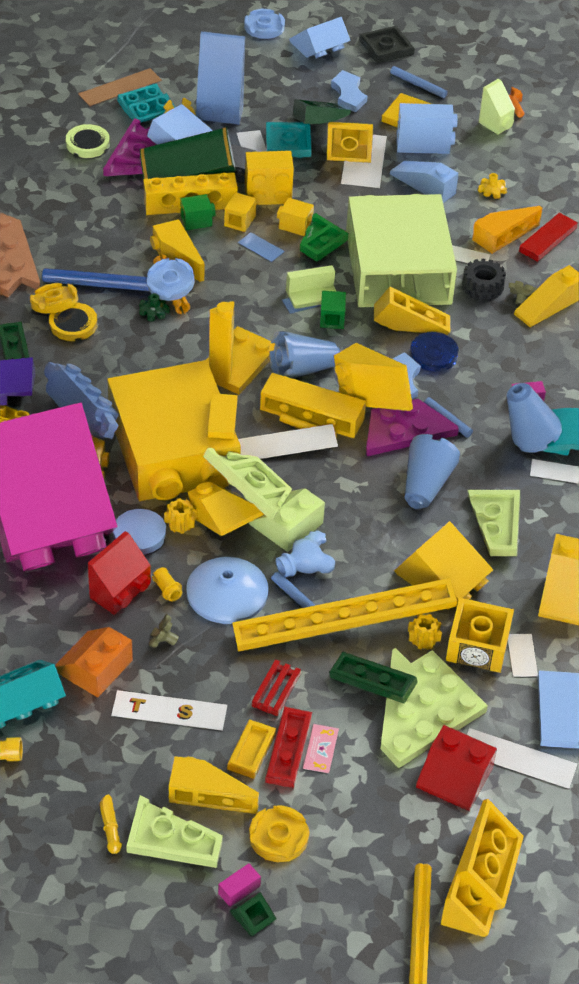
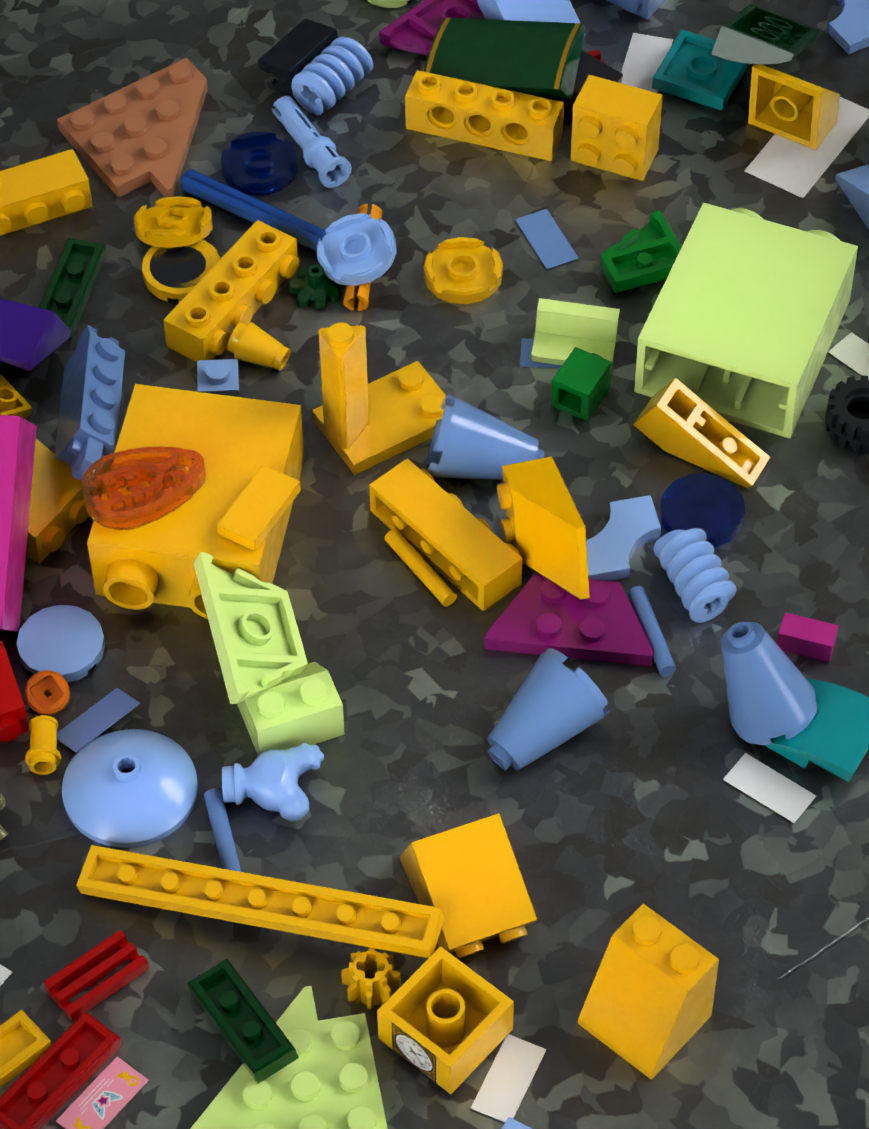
camera: 30 degrees right, 5 degrees up
yellow slope [150,219,205,282] -> none
yellow gear [164,498,197,534] -> none
green brick [180,194,216,231] -> none
yellow slope [188,481,265,536] -> none
yellow brick [224,192,257,232] -> none
white sticker [238,424,338,459] -> none
yellow brick [277,198,314,236] -> none
yellowish green wing [468,490,520,556] -> none
none -> orange tile [25,670,70,716]
none -> medium blue sticker [57,688,141,752]
none -> clear orange piece [82,447,206,530]
none -> yellow brick [163,220,299,362]
none -> light blue plate [197,359,239,397]
none -> clear blue tile [221,131,298,196]
none -> yellow cone [227,322,291,371]
none -> black hinge [258,19,338,101]
none -> light blue pin [272,96,352,188]
none -> light blue piece [291,37,373,115]
none -> yellow tile [424,237,503,304]
none -> light blue piece [653,528,737,623]

